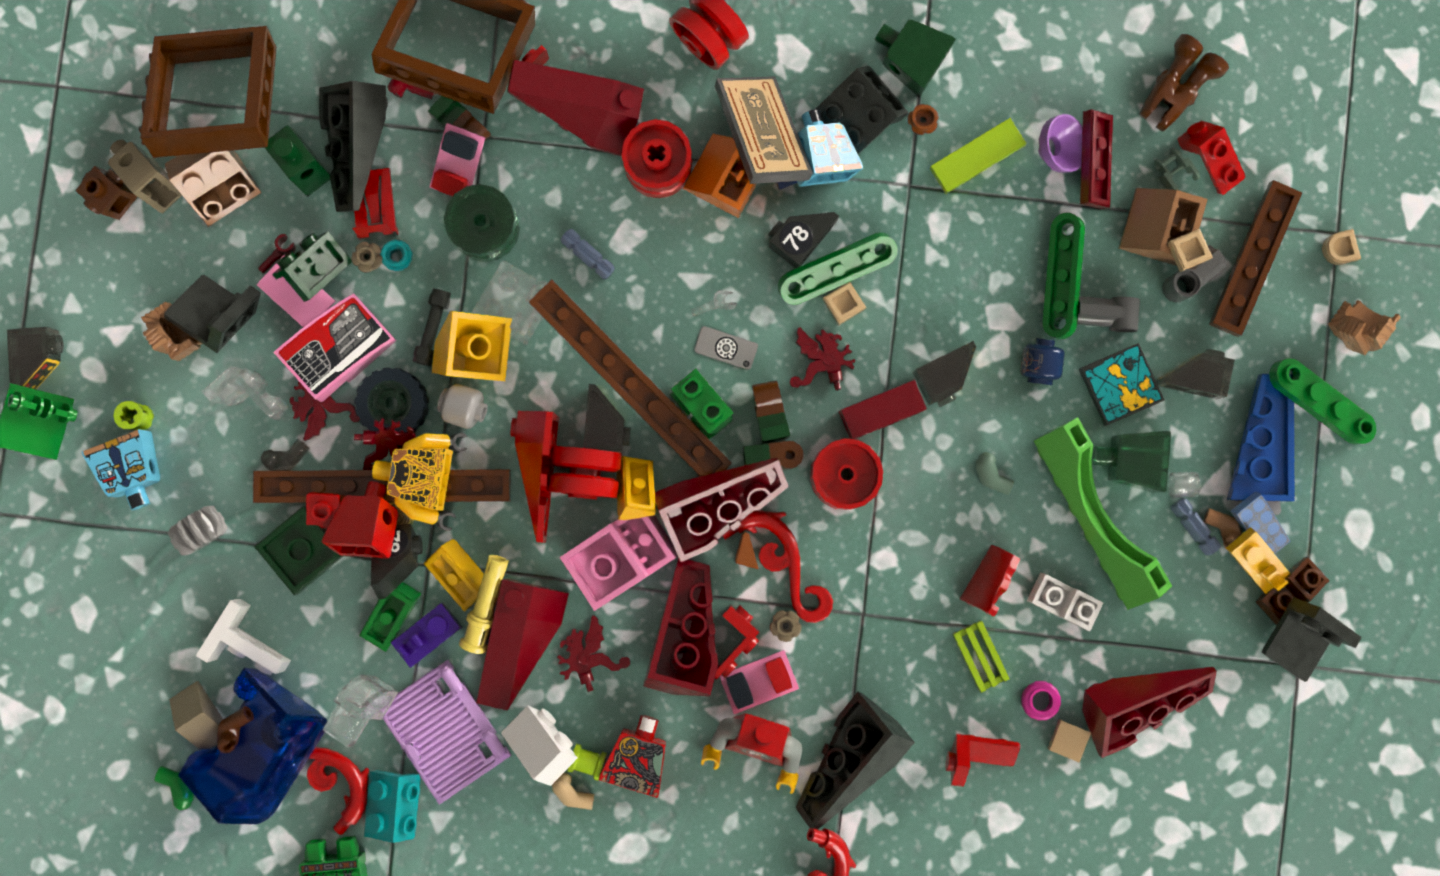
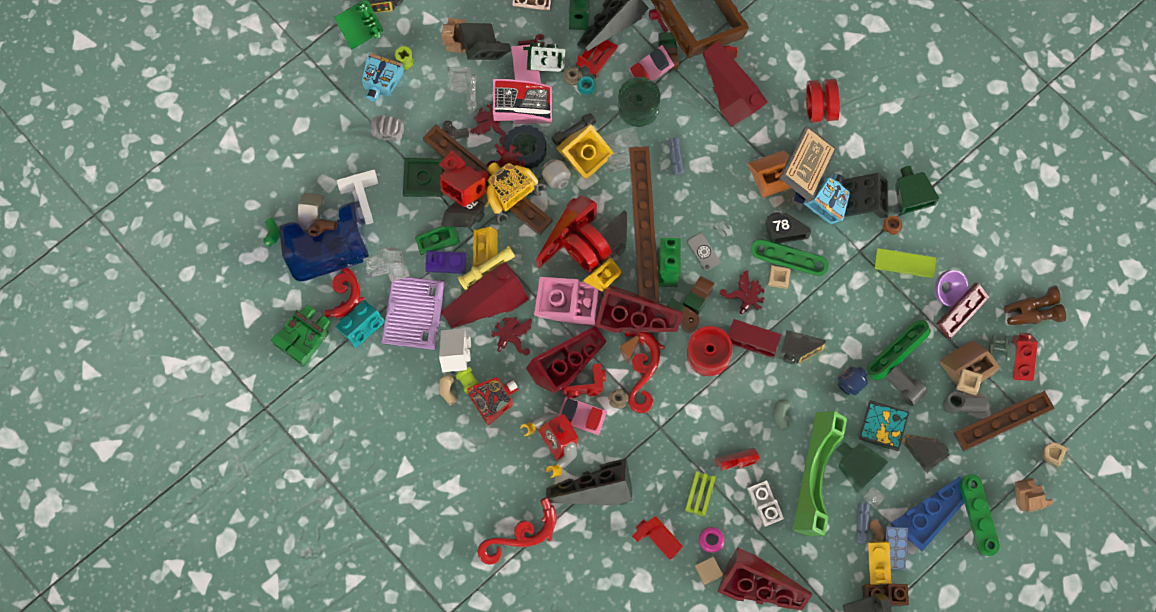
camera: 45 degrees right, 15 degrees down
red wheel [621,119,692,198] -> none

